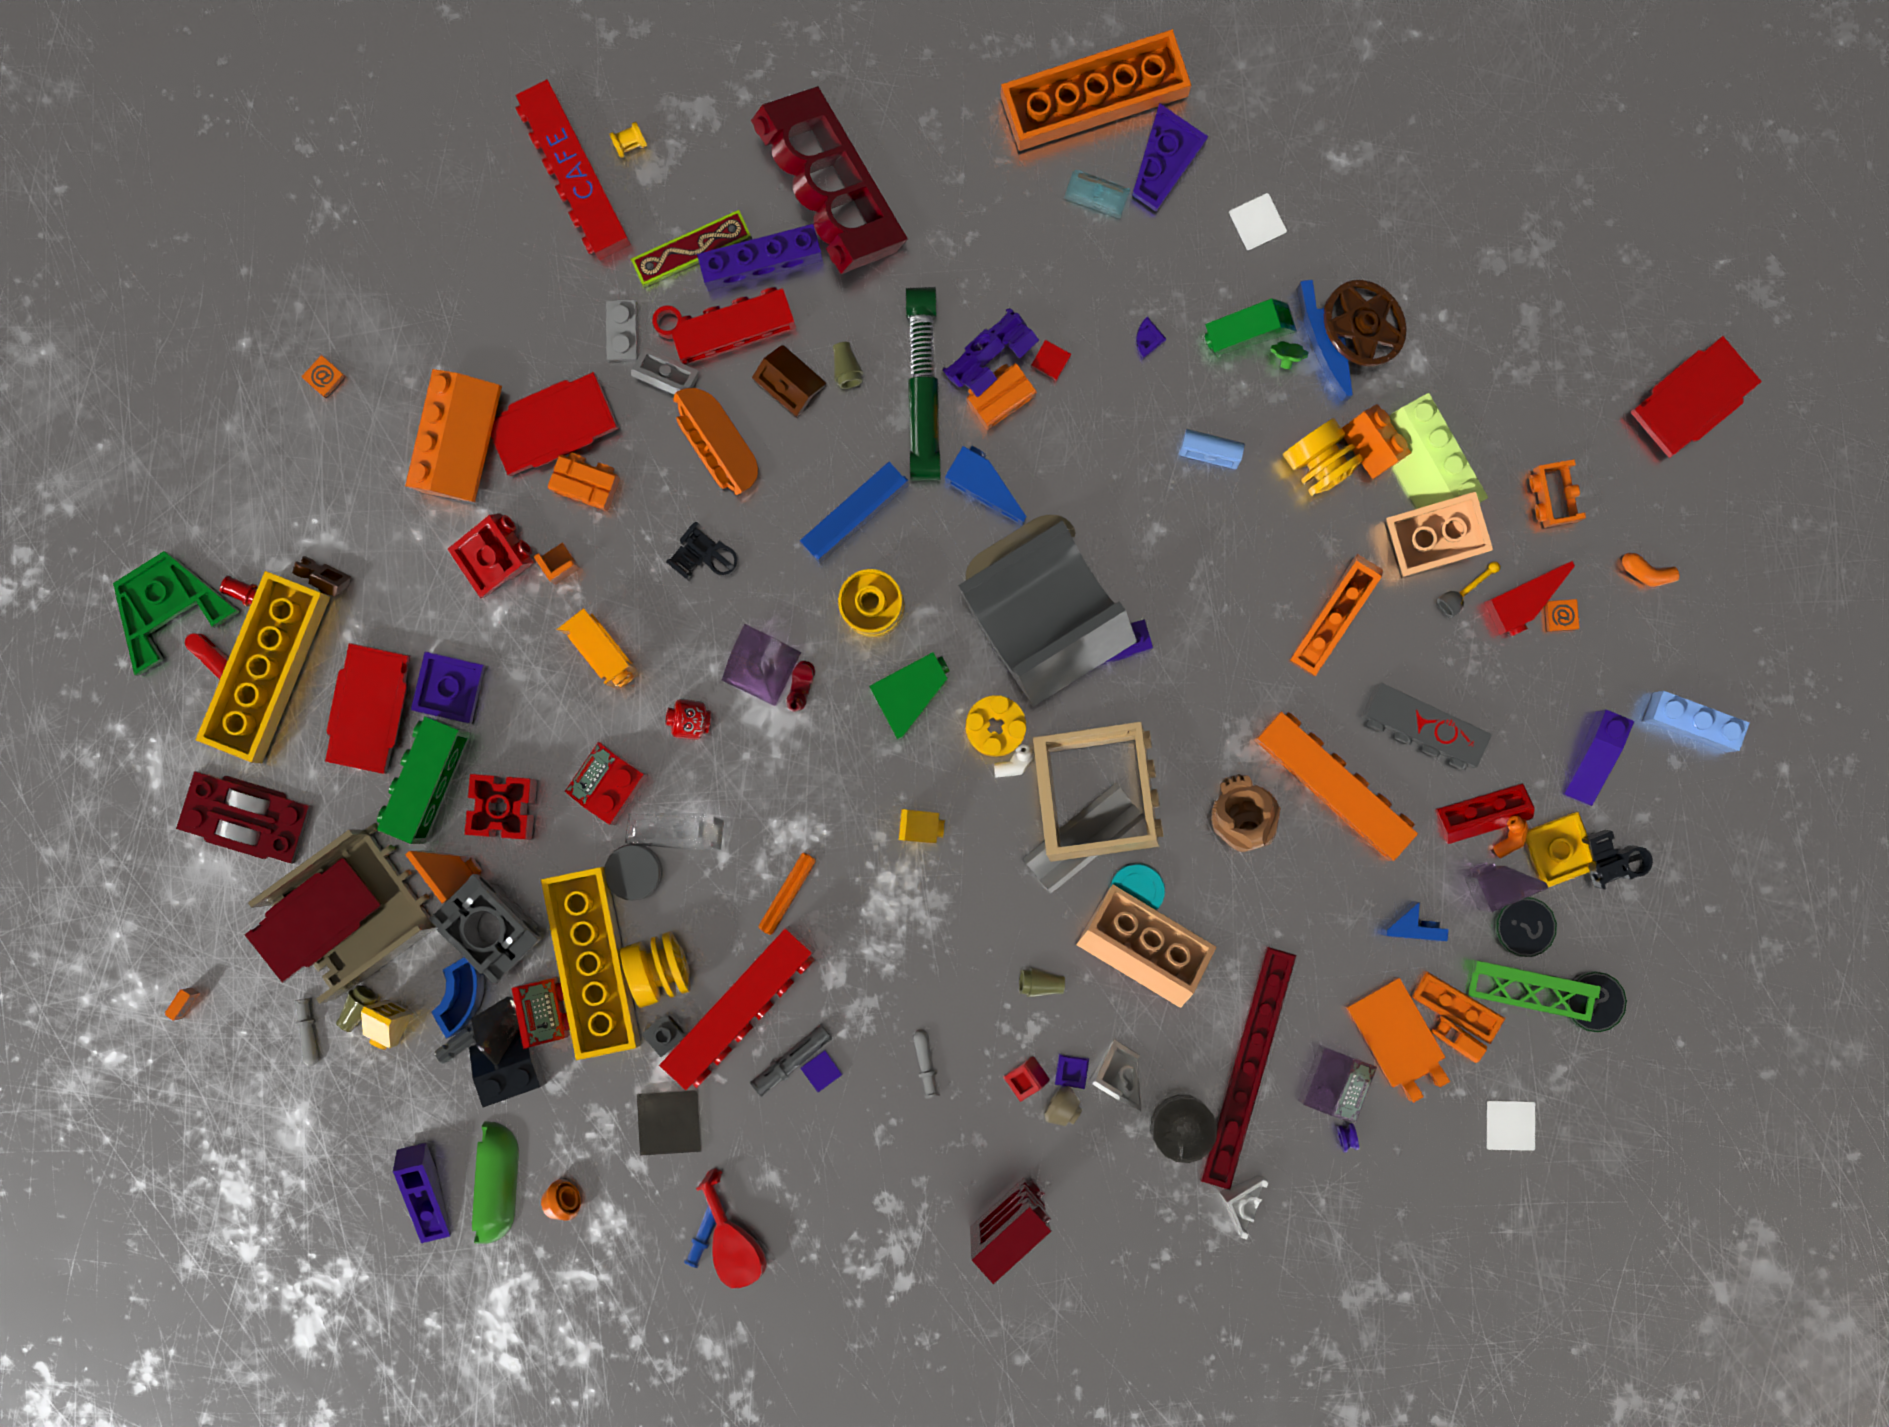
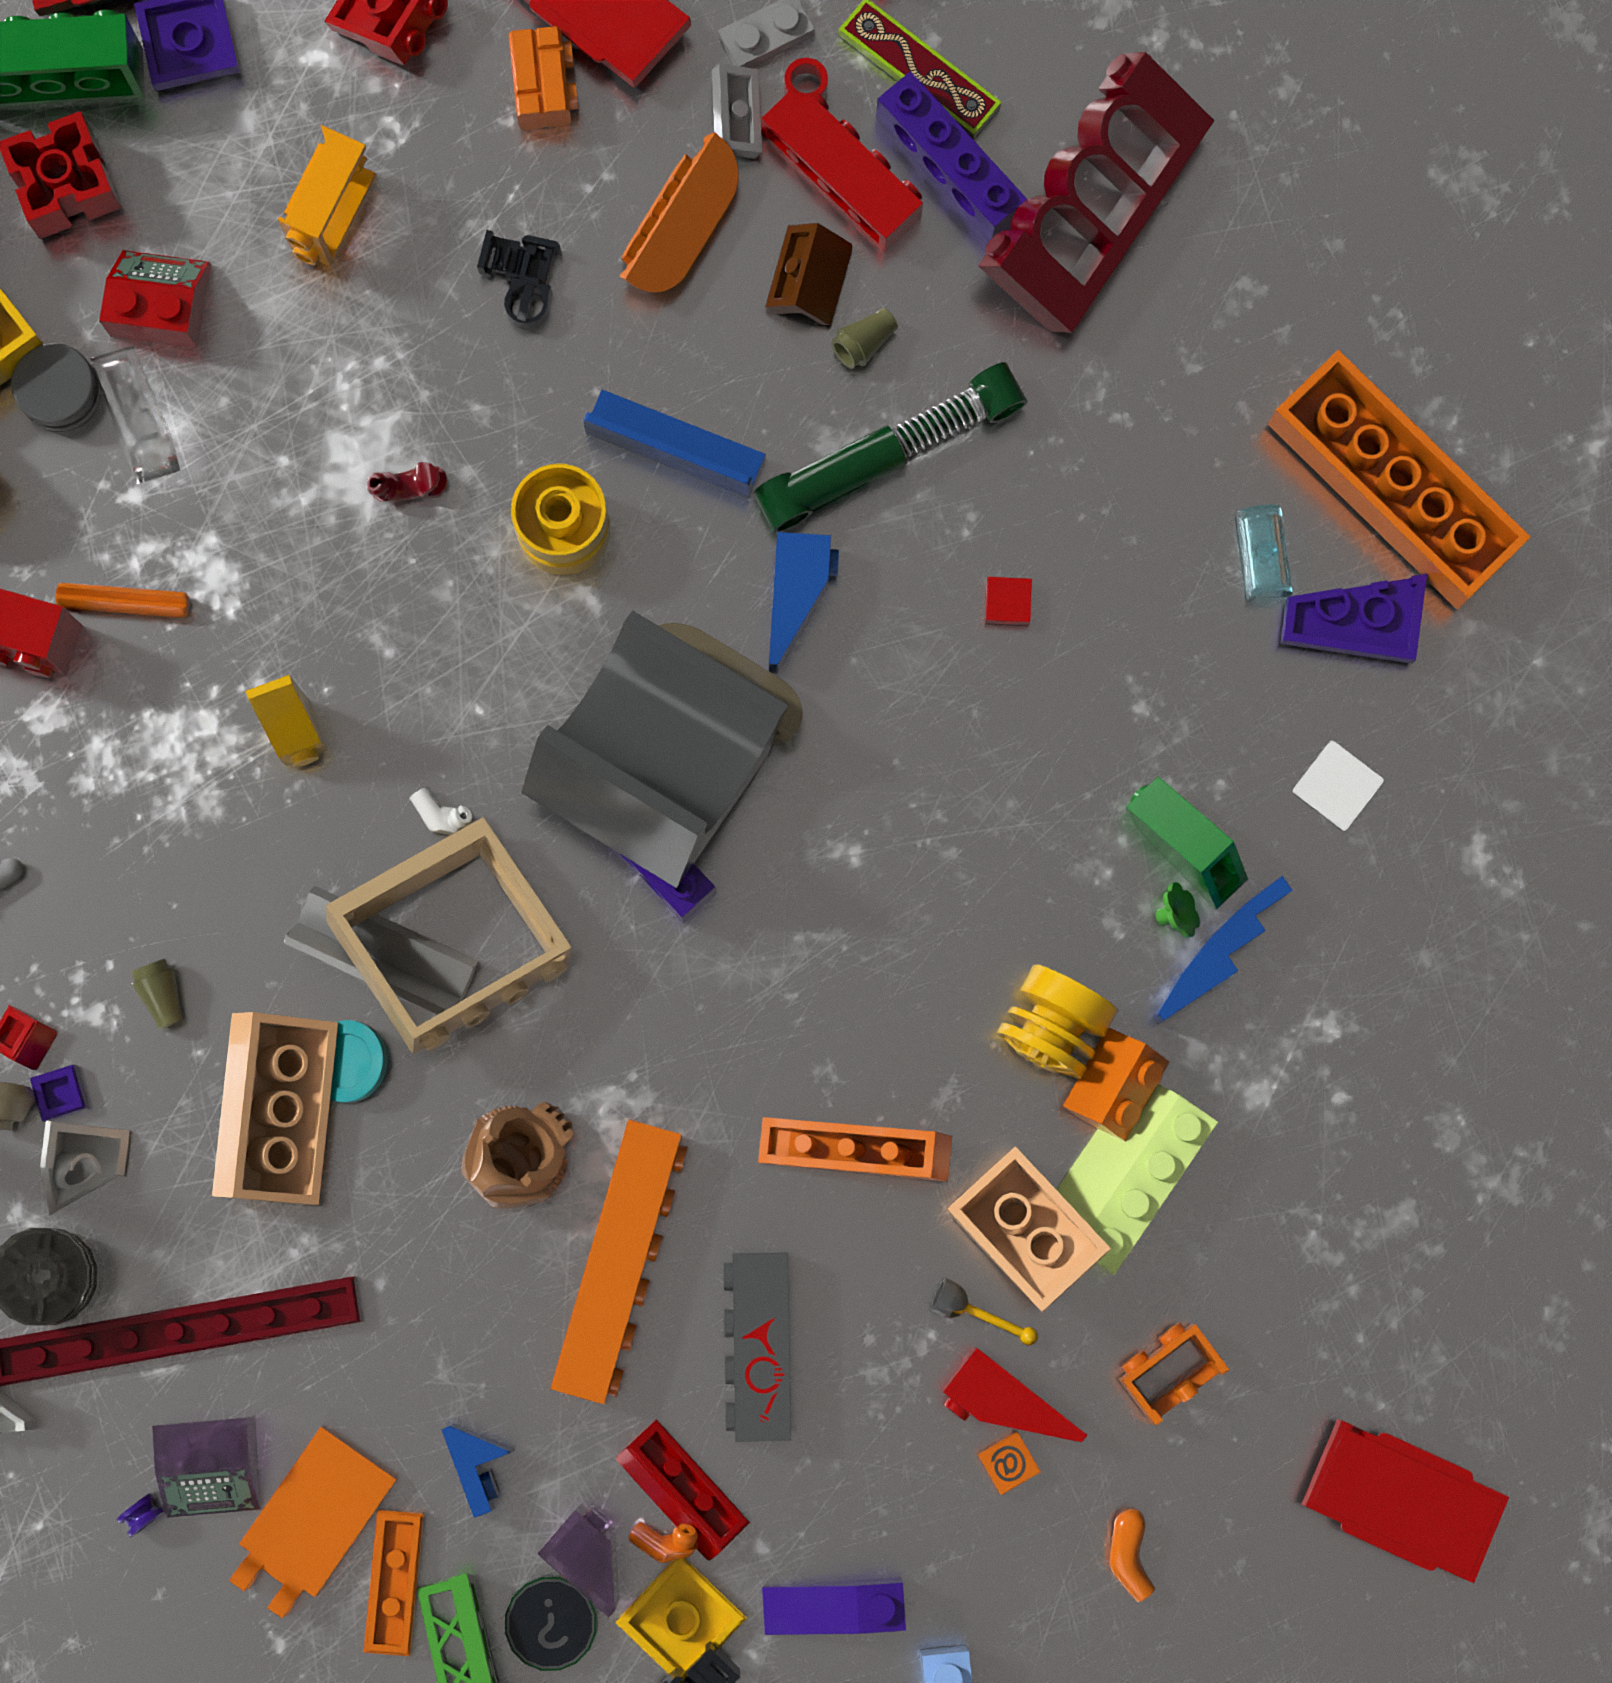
camera: 55 degrees right, 5 degrees down
orange panel [533,542,581,585] -> none
red head [665,699,711,740] -> none
clear purple slope [721,624,802,707] -> none
green slope [869,652,950,741] -> none
dark purple piece [942,308,1039,397] -> none
yellow brick [965,695,1026,757] -> none
orange brick [967,363,1037,431] -> none
dark purple tile [1136,316,1166,360] -> none
light blue brick [1179,429,1245,469] -> none
reddish brown wheel [1324,280,1407,367] -> none
orange bar [1431,1016,1487,1063] -> none

